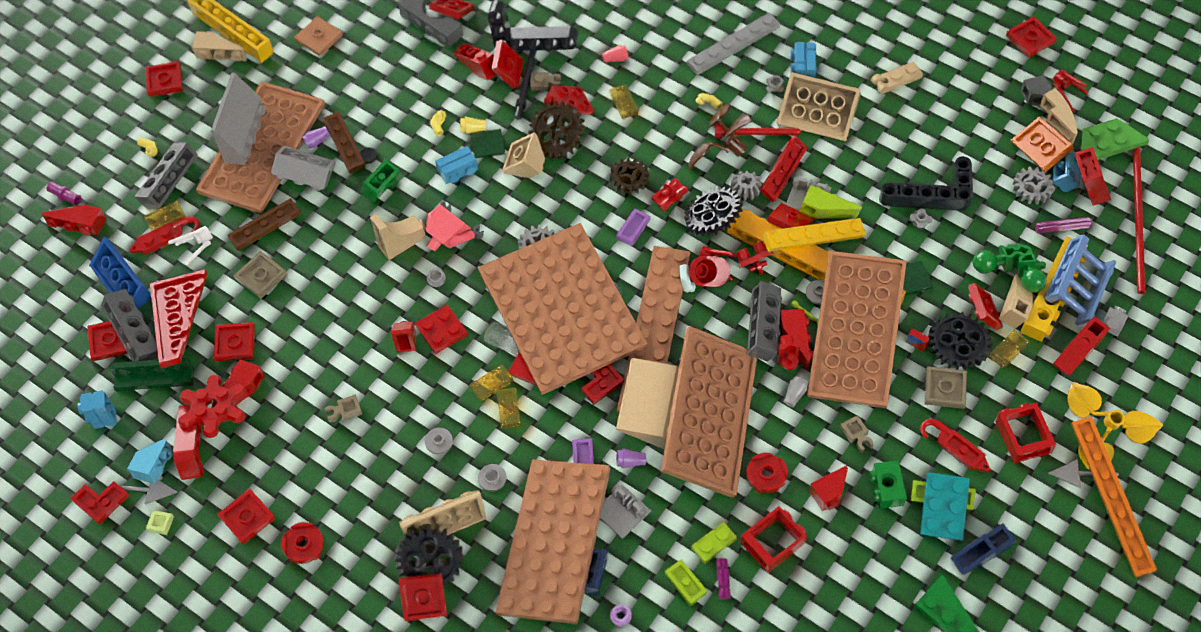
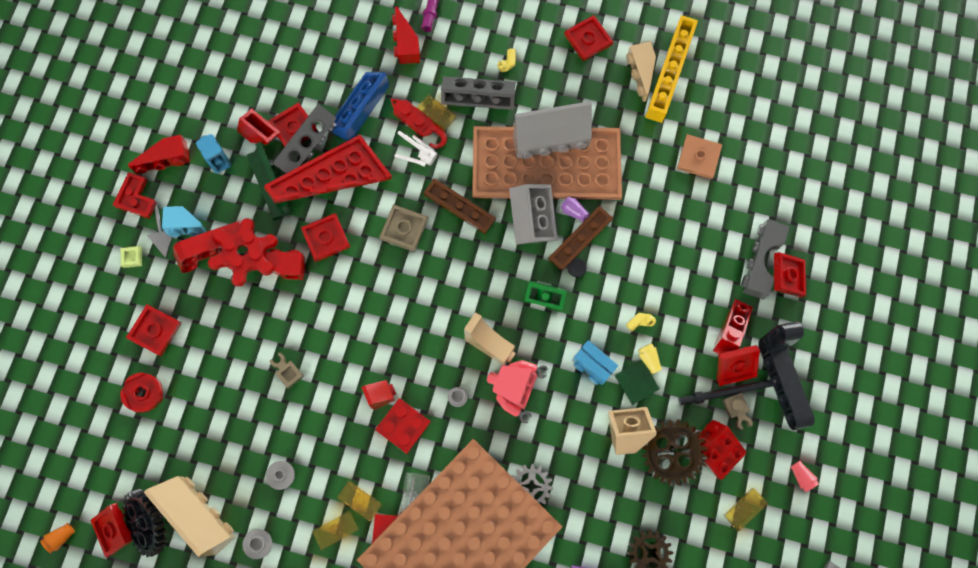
camera: 65 degrees right, 15 degrees up
none -> red slope [128,135,190,174]
none -> red slope [237,108,280,145]

